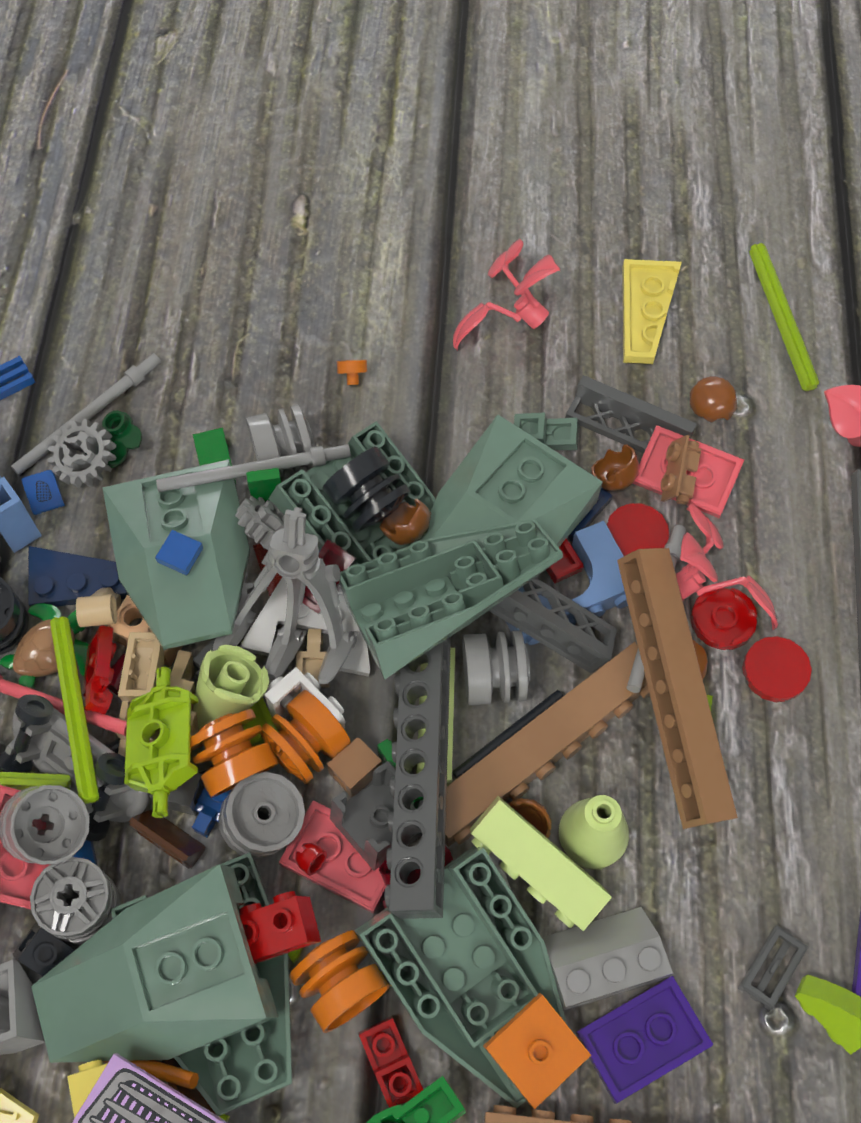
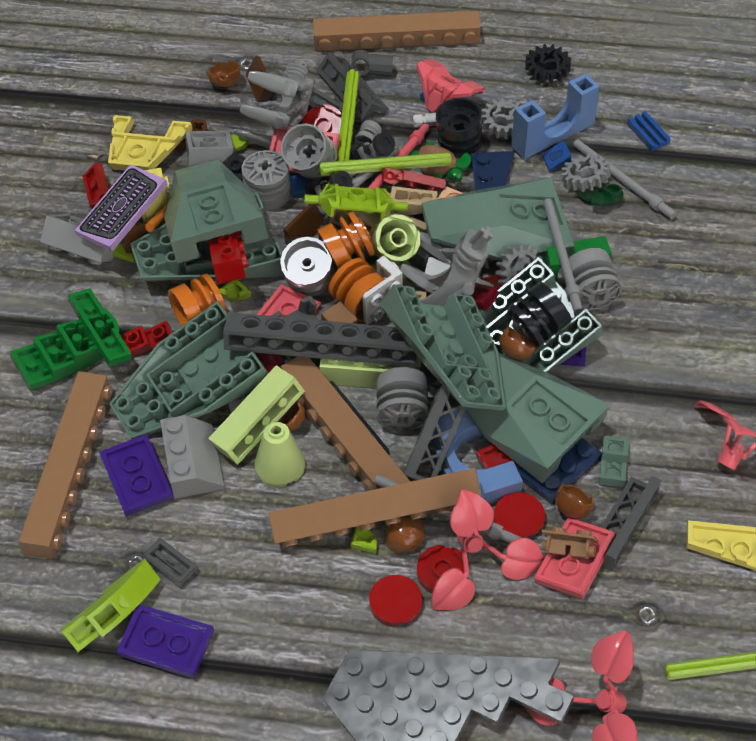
camera: 95 degrees right, 10 degrees down
tan piece [76,587,122,627] -> none
blue tile [155,530,203,576] -> none
red hinge [295,843,327,876] -> none
orange tile [337,360,367,385] -> none
orange plate [483,993,591,1109] -> none
dark orange hair [690,376,737,423] -> none

